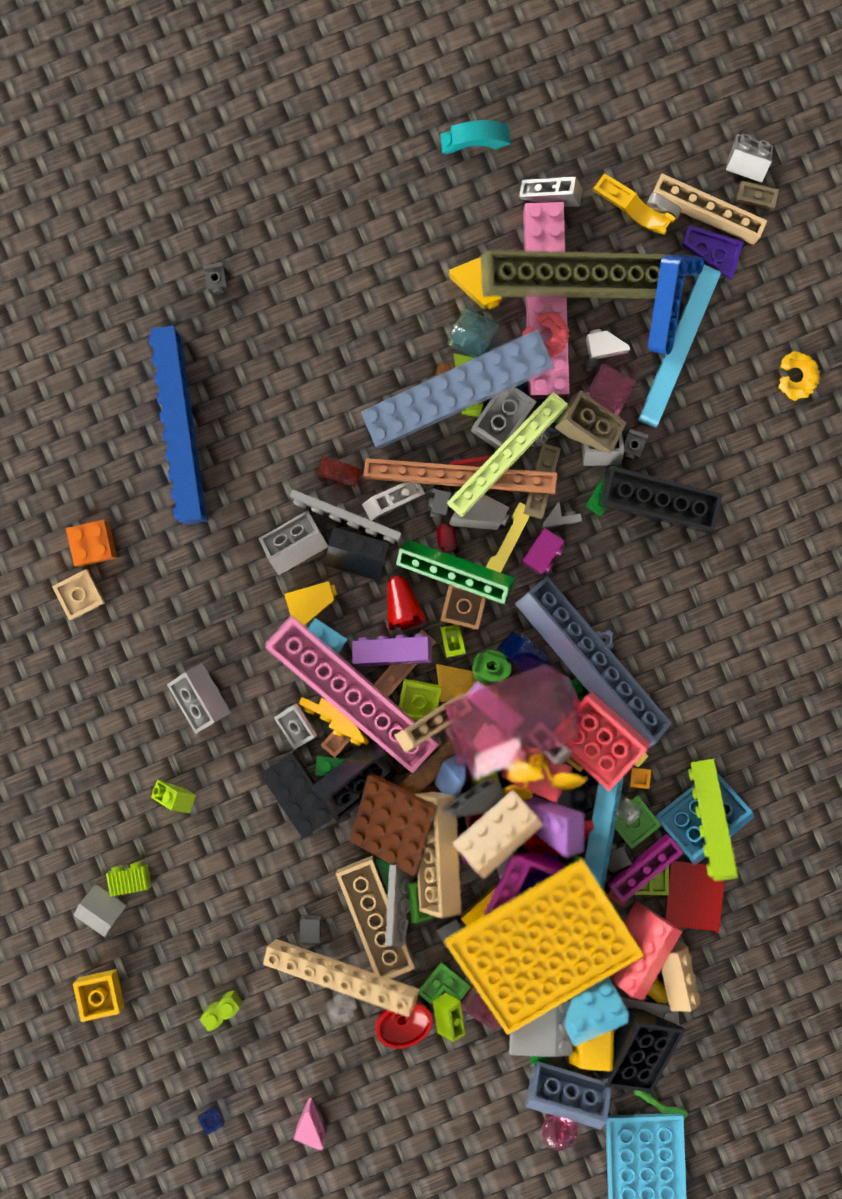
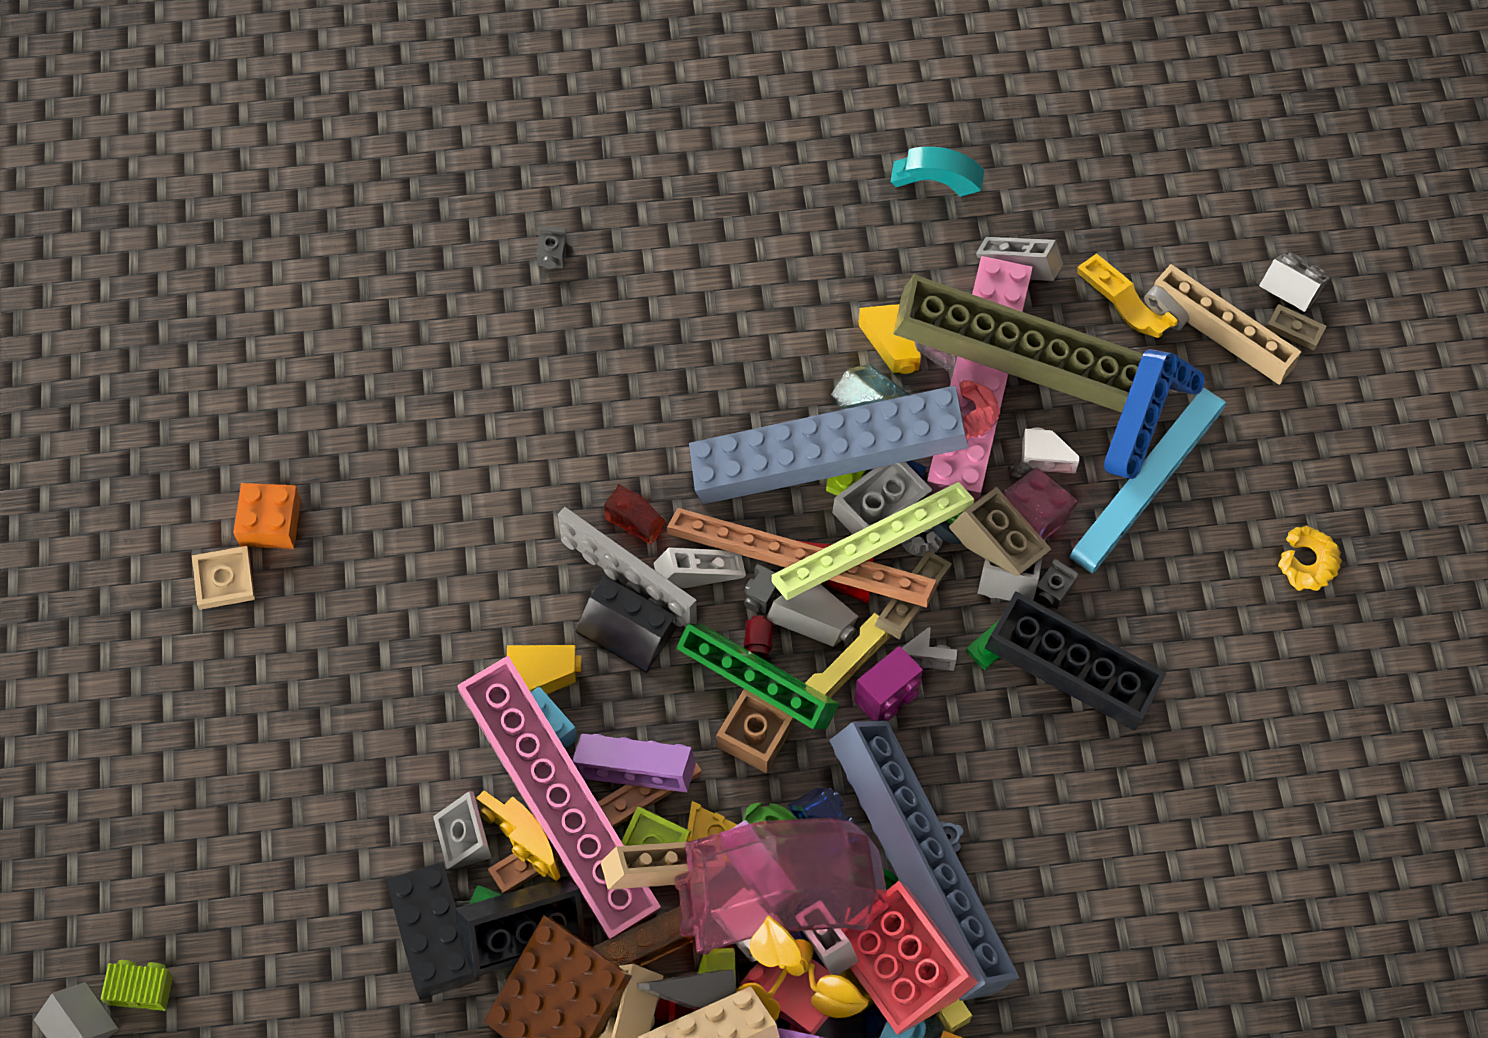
camera: 15 degrees right, 25 degrees down
blue brick [149,325,208,525] -> none
lime slope [151,780,196,813] -> none
light grey slope [167,663,231,734] -> none
light grey slope [258,510,328,575] -> none
red cone [387,575,426,631] -> none
medium blue slope [435,751,468,799] -> none
lime slope [440,624,466,657] -> none
dark purple wing [682,225,744,280] -> none

